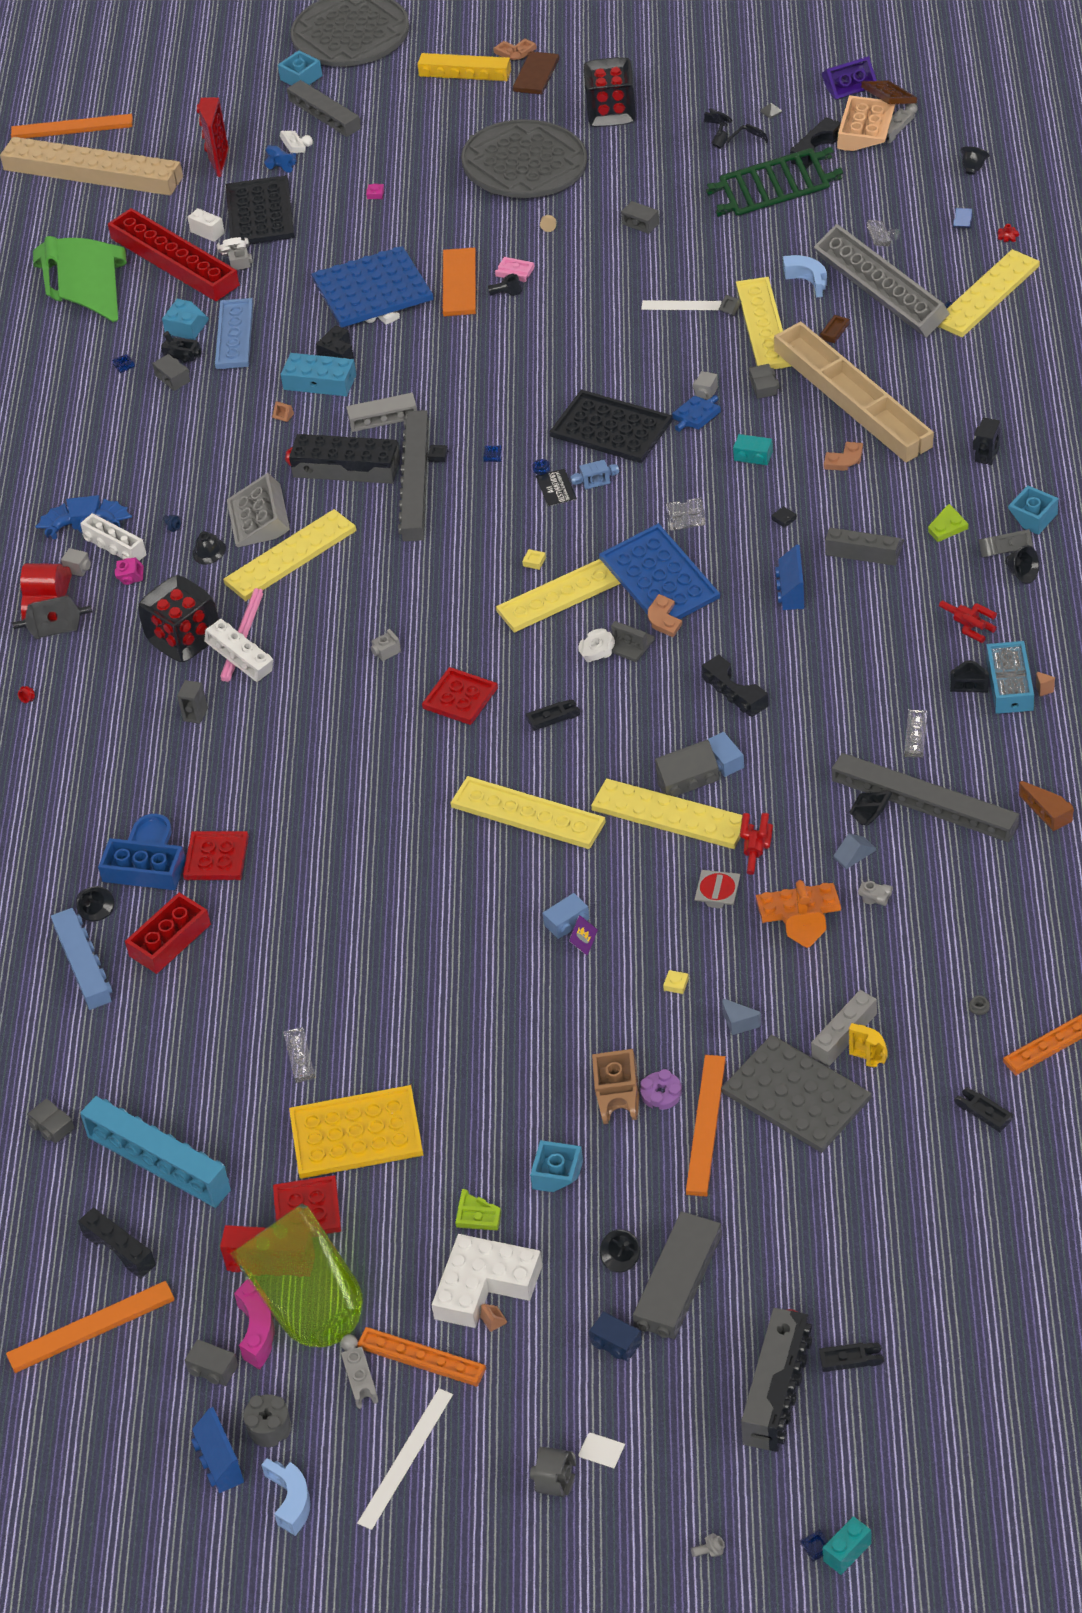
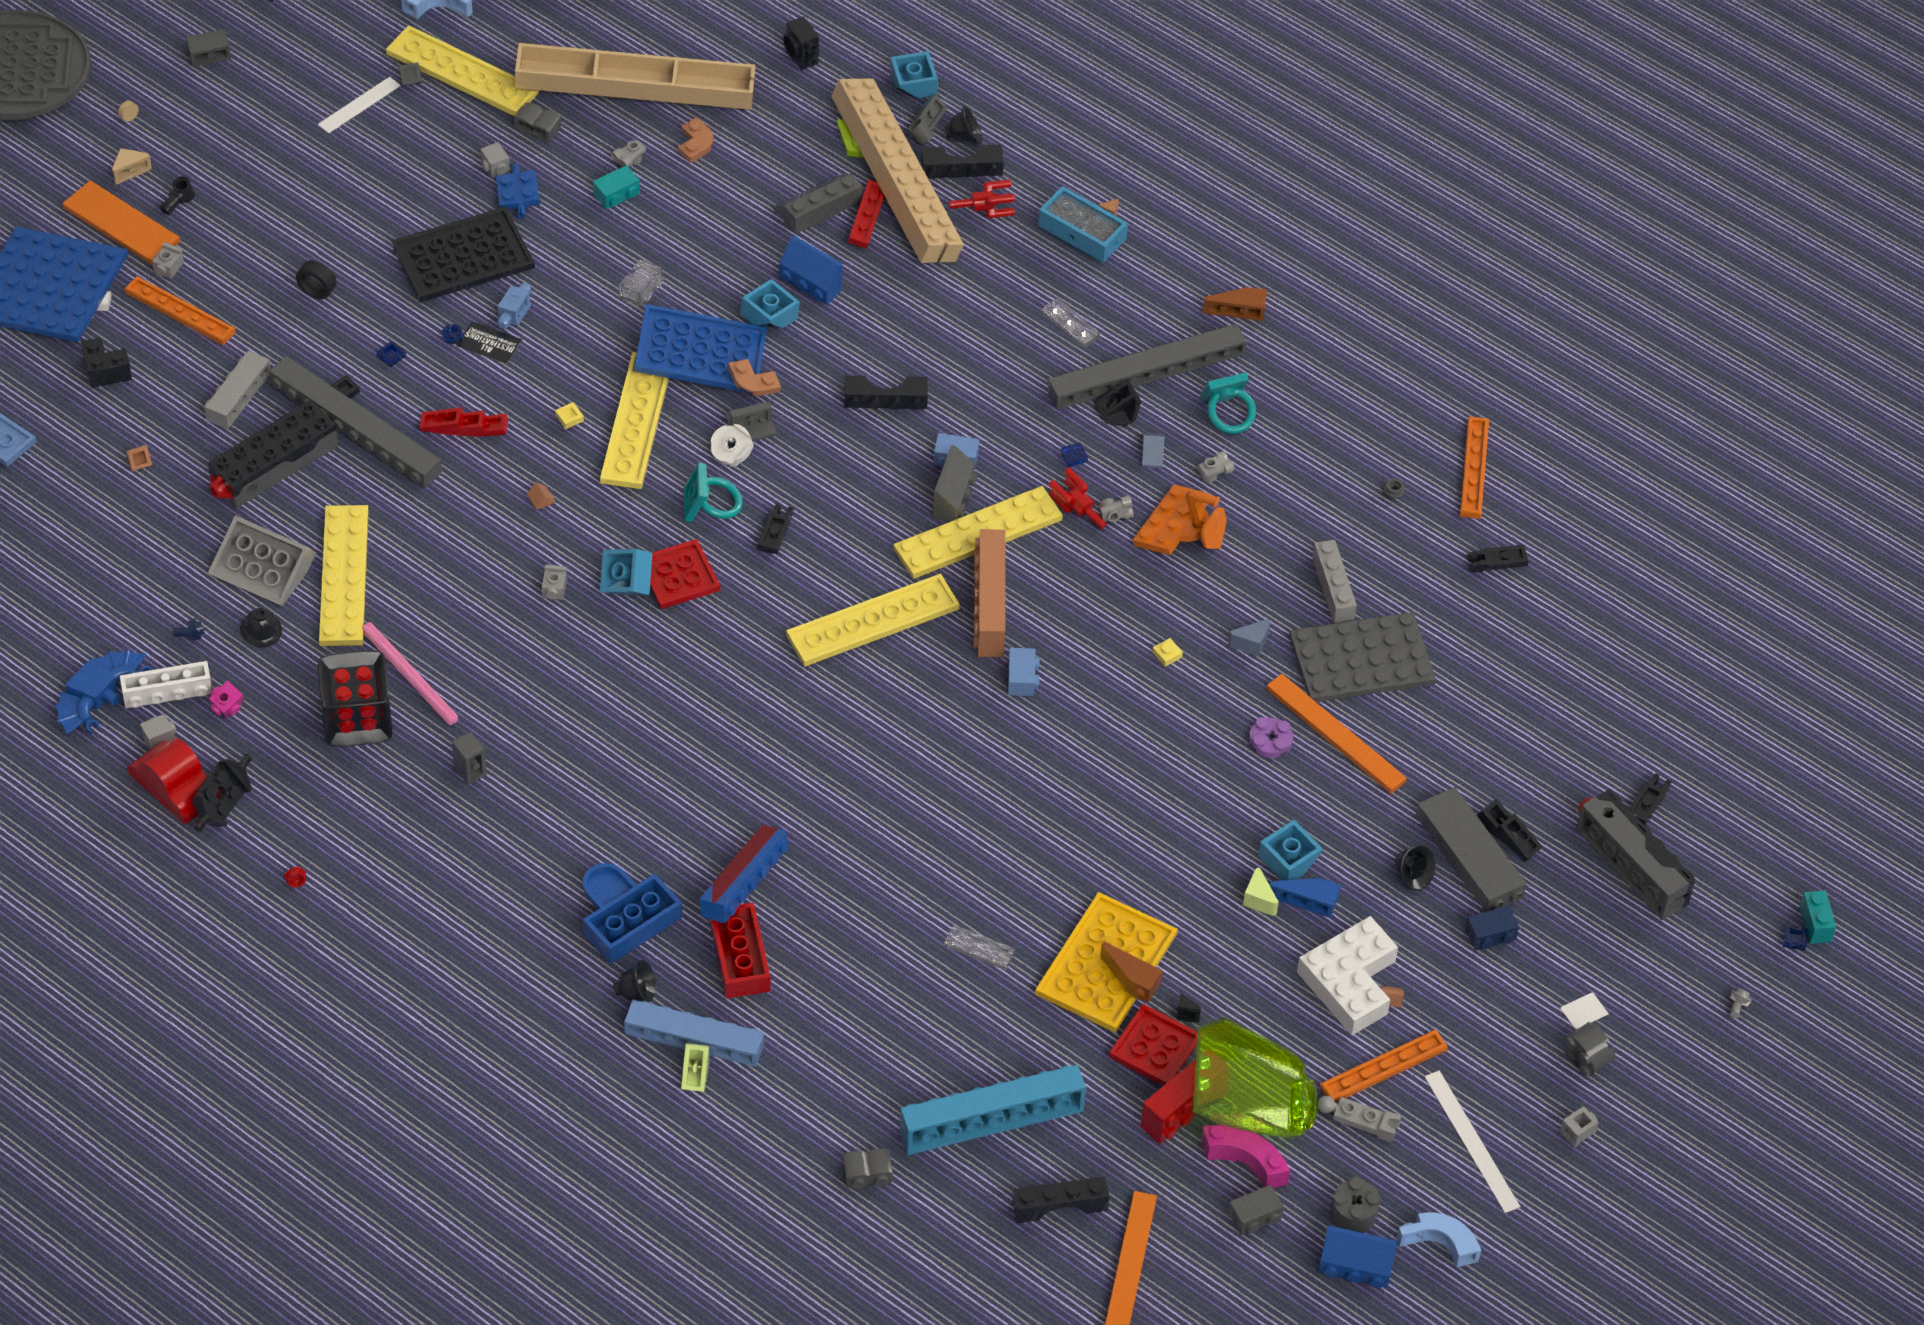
camera: 60 degrees left, 5 degrees up
red plate [183,831,249,880] -> none
white brick [204,619,273,682] -> none
dark azure brick [281,353,357,396] -> none
lime wing [455,1189,501,1231] -> none
bright pink plate [495,257,535,282] -> none
dark purple sticker [569,915,598,955] -> none
medium nougat brick [592,1049,639,1124] -> none
piece [694,870,740,909] -> none
black tile [771,506,797,528] -> none
reddish brown tile [819,315,850,344] -> none
yellow slope [849,1023,888,1067] -> none
black slope [950,660,989,693] -> none
none -> tan slope [112,148,152,185]
none -> orange tile [124,276,236,345]
none -> light grey brick [152,242,184,279]
none -> black tyre [295,260,337,299]
none -> red slope [419,407,509,436]
none -> nougat slope [527,482,555,510]
none -> dark azure slope [600,549,652,596]
none -> light grey plate [611,140,646,167]
none -> yellowish green slope [681,1043,709,1092]
none -> teal tile [683,462,743,522]
none -> blue brick [700,825,789,923]
none -> dark azure slope [740,279,800,328]
none -> tan piece [831,79,964,263]
none -> red plate [848,180,884,249]
none -> black arch [922,144,1004,178]
none -> nougat brick [974,529,1005,658]
none -> clear blue tile [1061,442,1088,467]
none -> light grey plate [1099,495,1134,522]
none -> dark orange slope [1100,941,1163,1003]
none -> black slope [1177,994,1201,1023]
none -> teal tile [1200,372,1256,434]
none -> yellowish green slope [1243,868,1278,916]
none -> blue slope [1270,878,1341,918]
none -> black slope [1476,798,1543,862]
none -> light grey brick [1560,1106,1599,1148]

